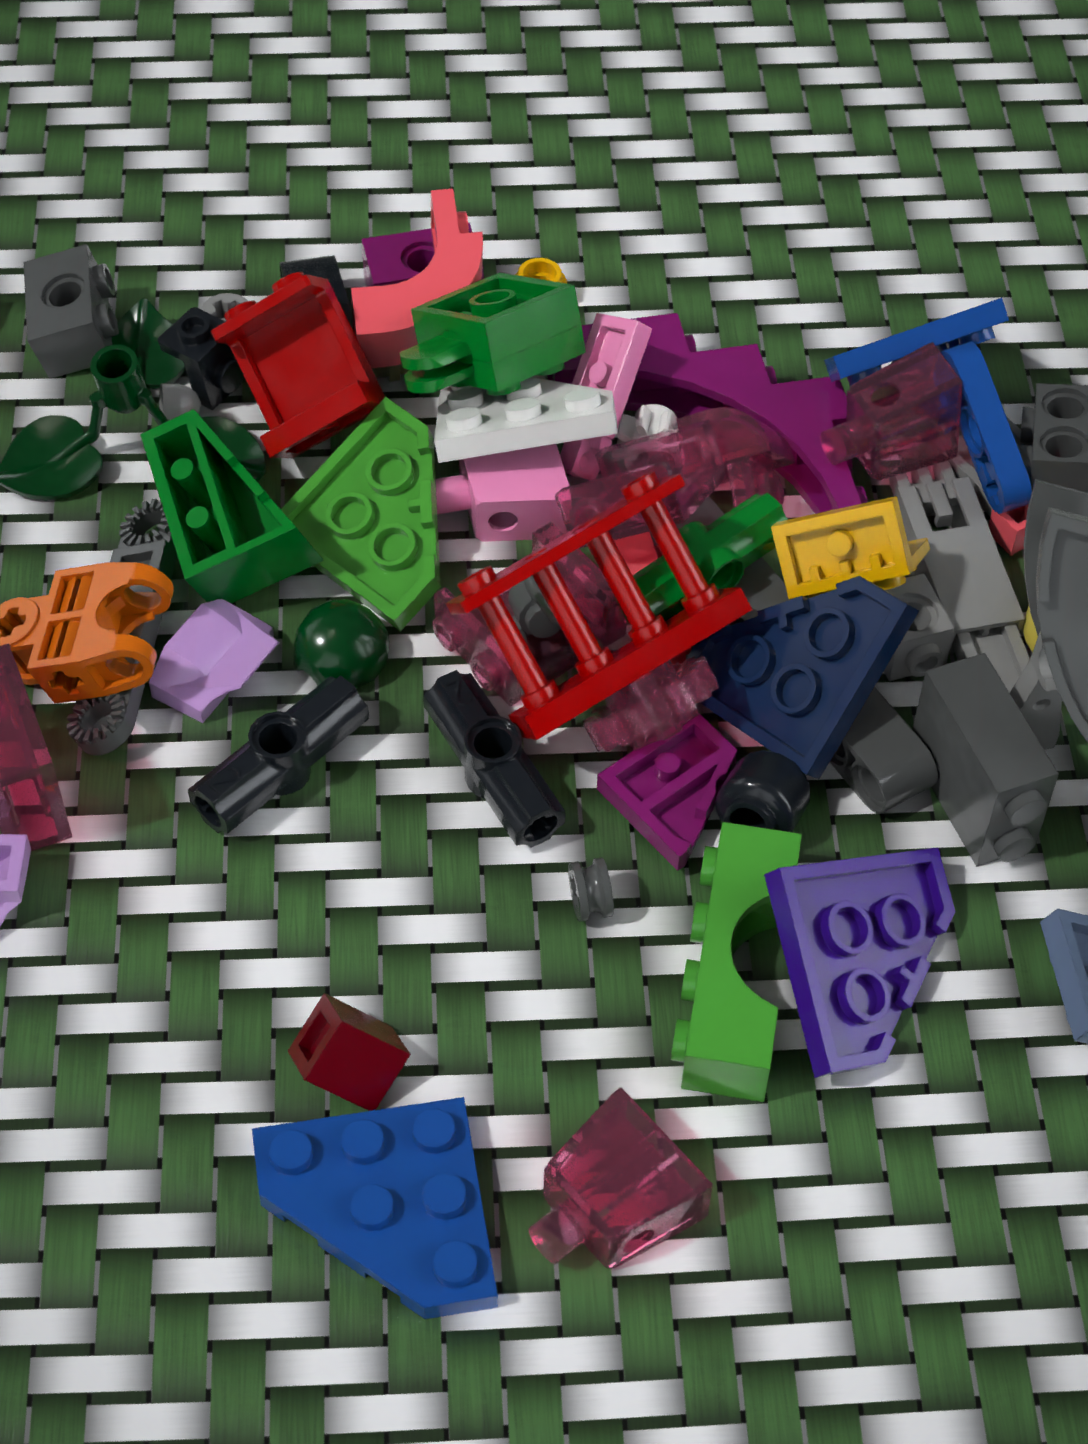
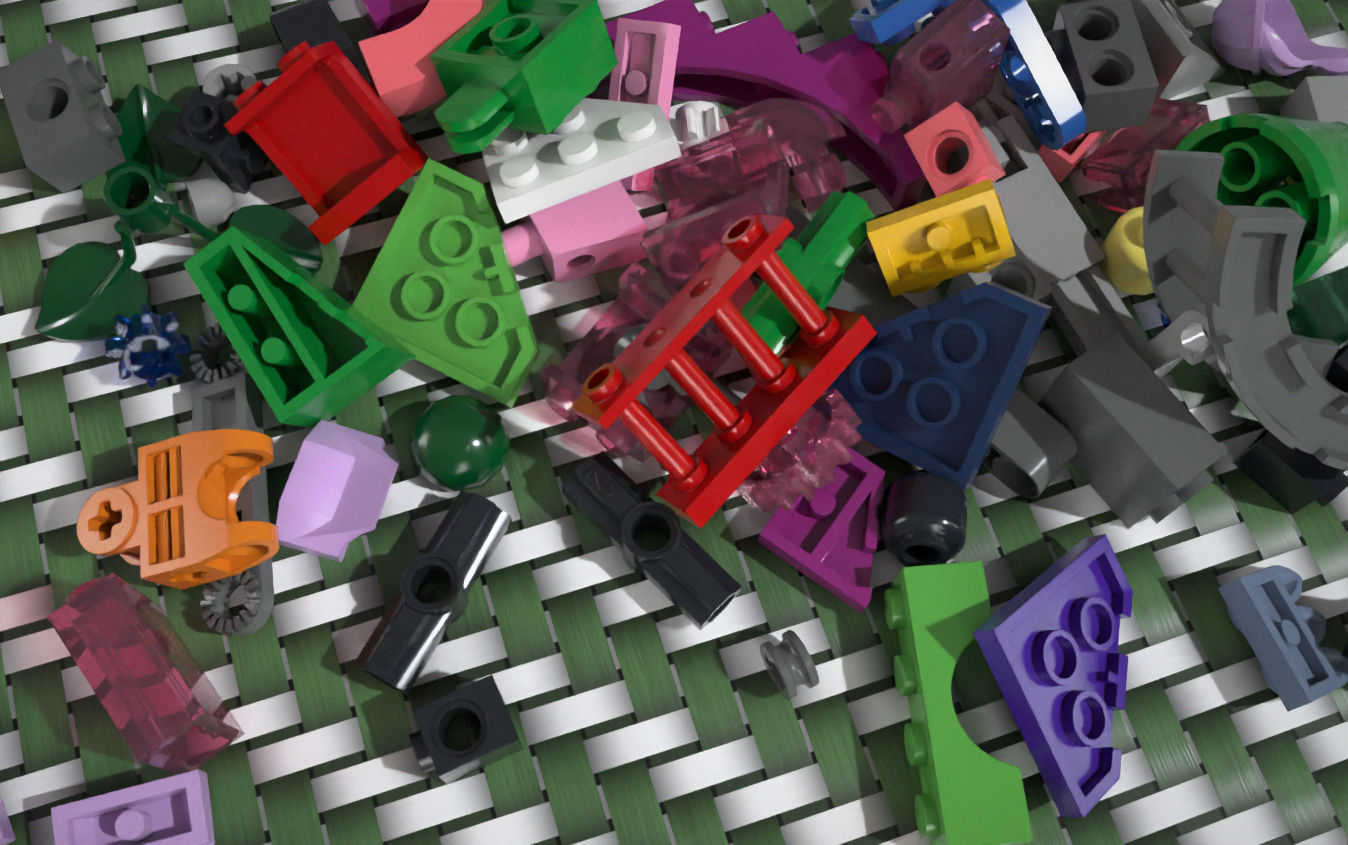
camera: 20 degrees left, 15 degrees up
none -> clear blue gear [105,303,191,388]
none -> black brick [409,675,524,784]
none -> coral brick [904,101,1006,197]

